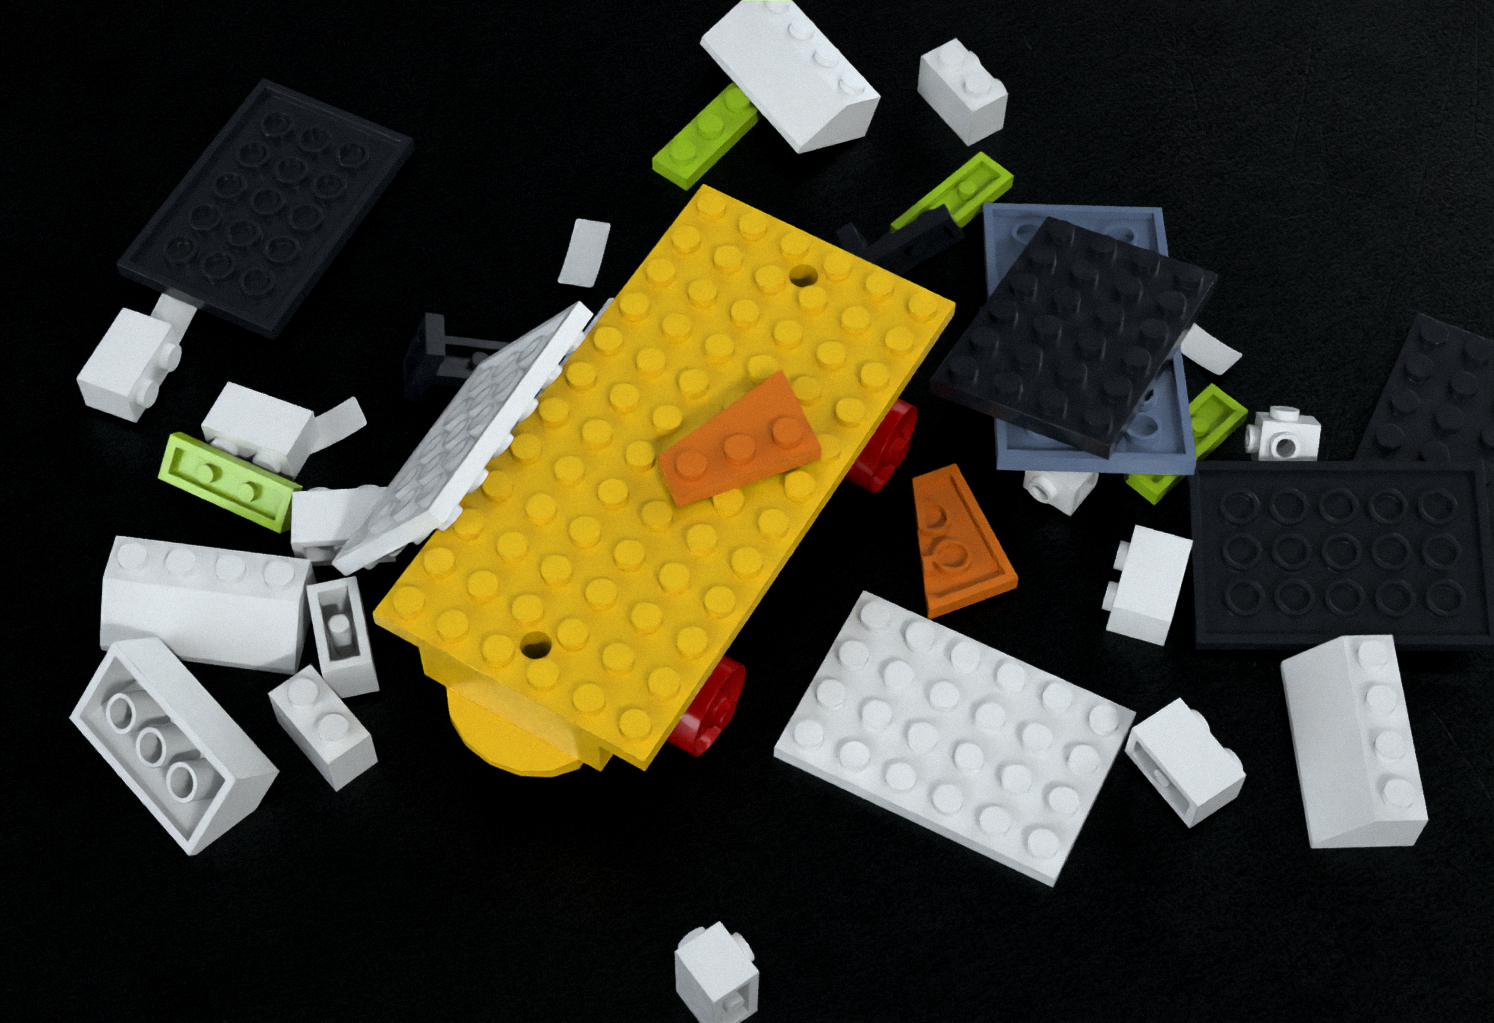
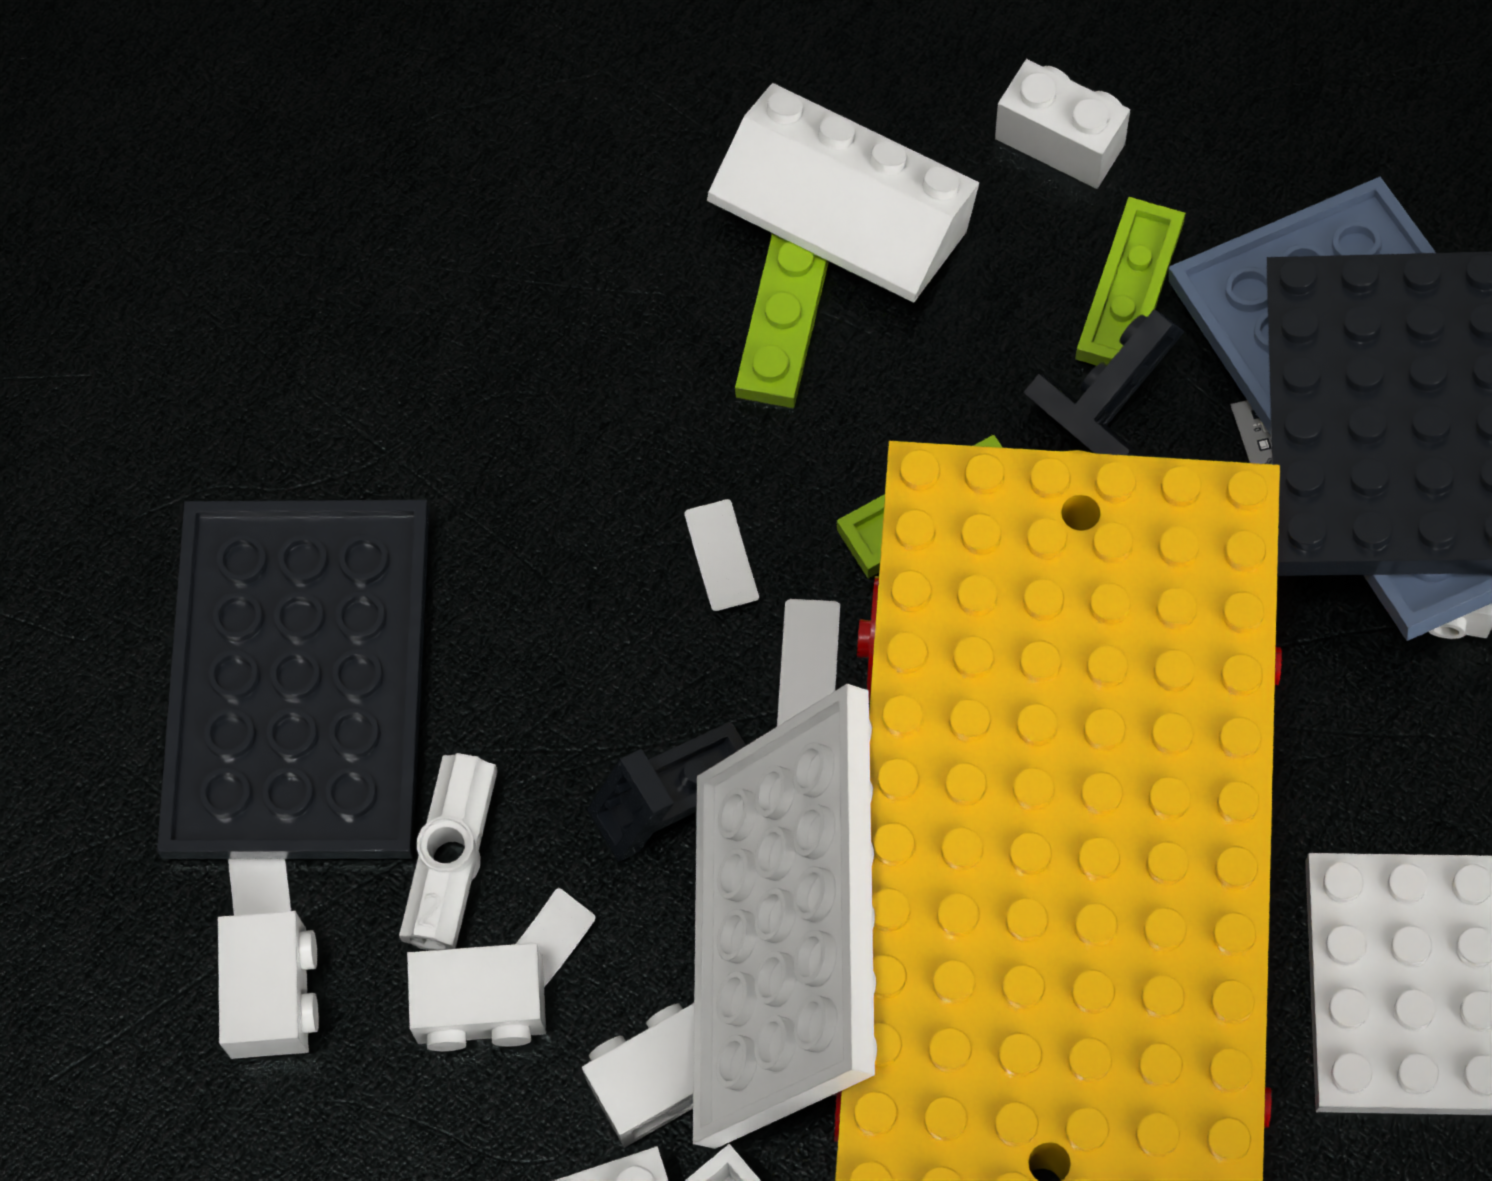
camera: 20 degrees left, 10 degrees up
lime plate [158,432,303,533] -> none
orange wing [658,369,822,508] -> none
orange wing [911,463,1018,620] -> none
none -> white piece [399,753,497,951]

